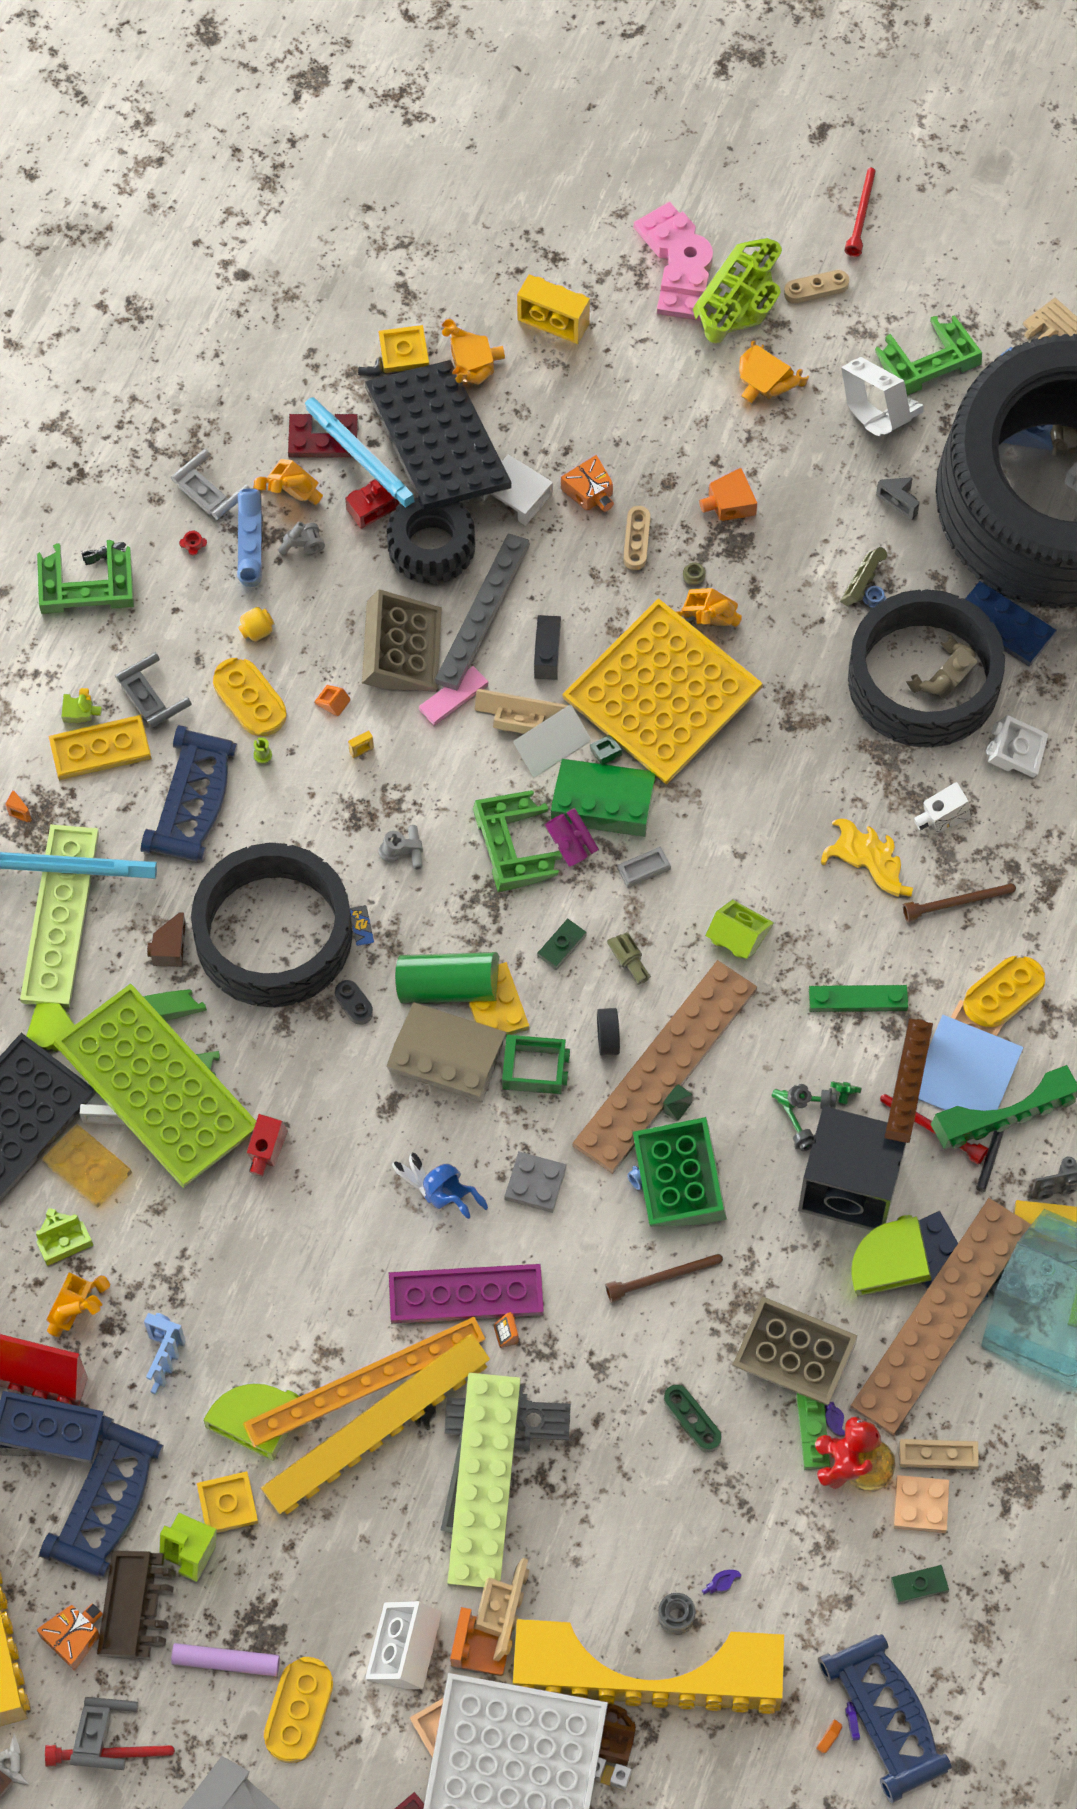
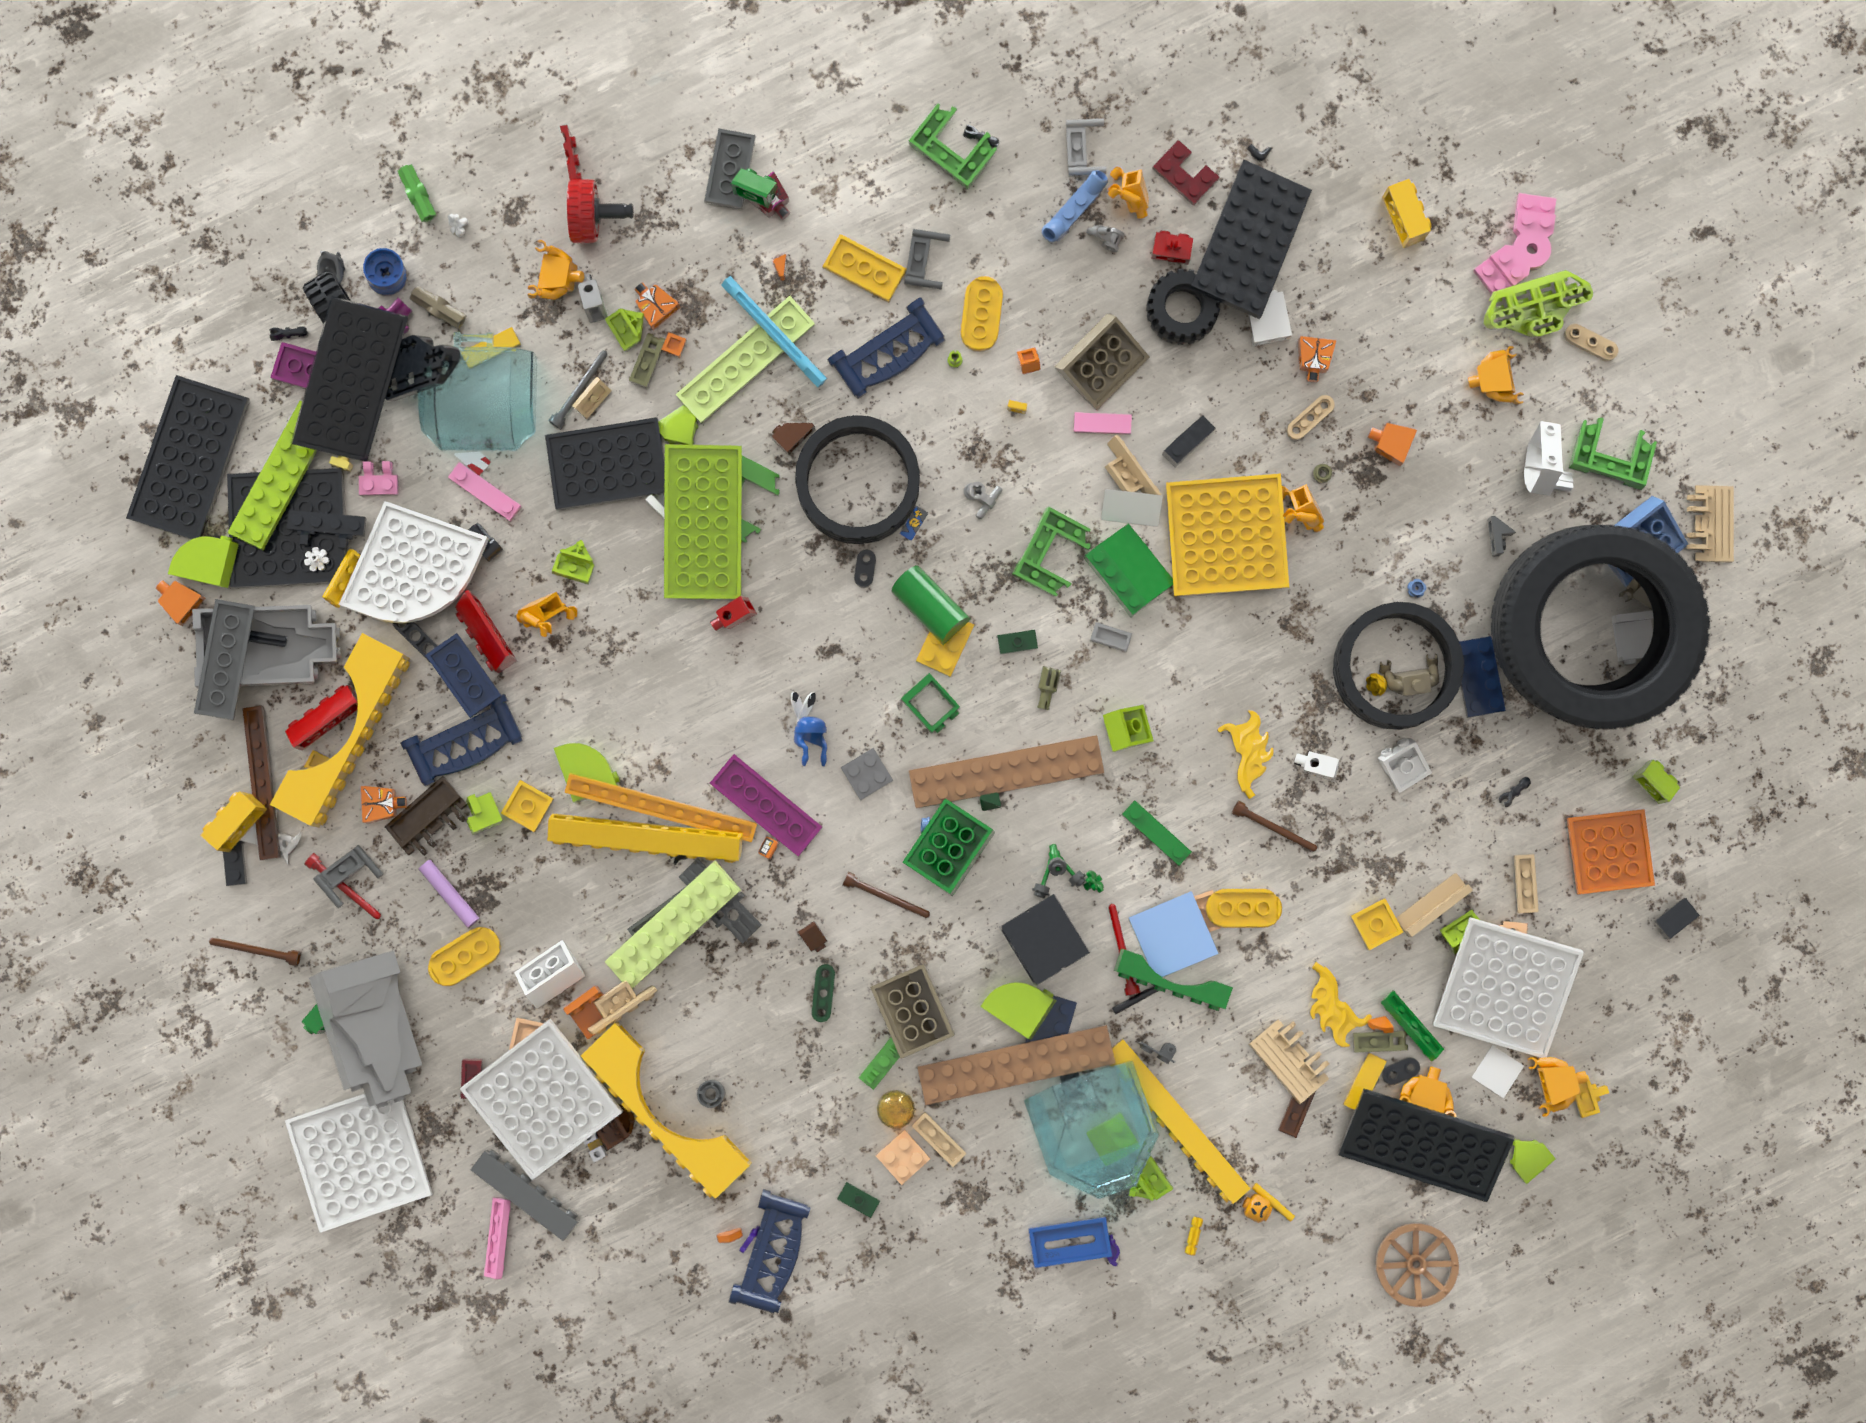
camera: 40 degrees right, 20 degrees up
clear yellow plate [42,1124,132,1208] -> none
lime piece [61,688,102,723] -> none
light blue plate [144,1313,186,1395] -> none
red plate [179,530,207,555] -> none
yellow head [238,607,275,642] -> none
medium azure piece [305,397,415,507] -> none
yellow plate [378,325,429,373] -> none
dark tan slope [386,1002,507,1102] -> none
dark grey plate [435,533,530,691] -> none
light orange torso [442,319,505,385] -> none
magenta pin [545,808,599,867] -> none
tile [590,735,623,765] -> none
black tyre [597,1008,620,1056] -> none
dark purple piece [702,1569,742,1595] -> none
red animal [815,1416,881,1489] -> none
dark purple piece [825,1401,845,1437] -> none
olive plate [840,547,887,606] -> none
red piece [844,167,876,257] -> none
reddish brown plate [885,1018,933,1143] -> none
none -> reddish brown slope [798,921,828,952]
none -> yellow plate [1366,673,1387,696]

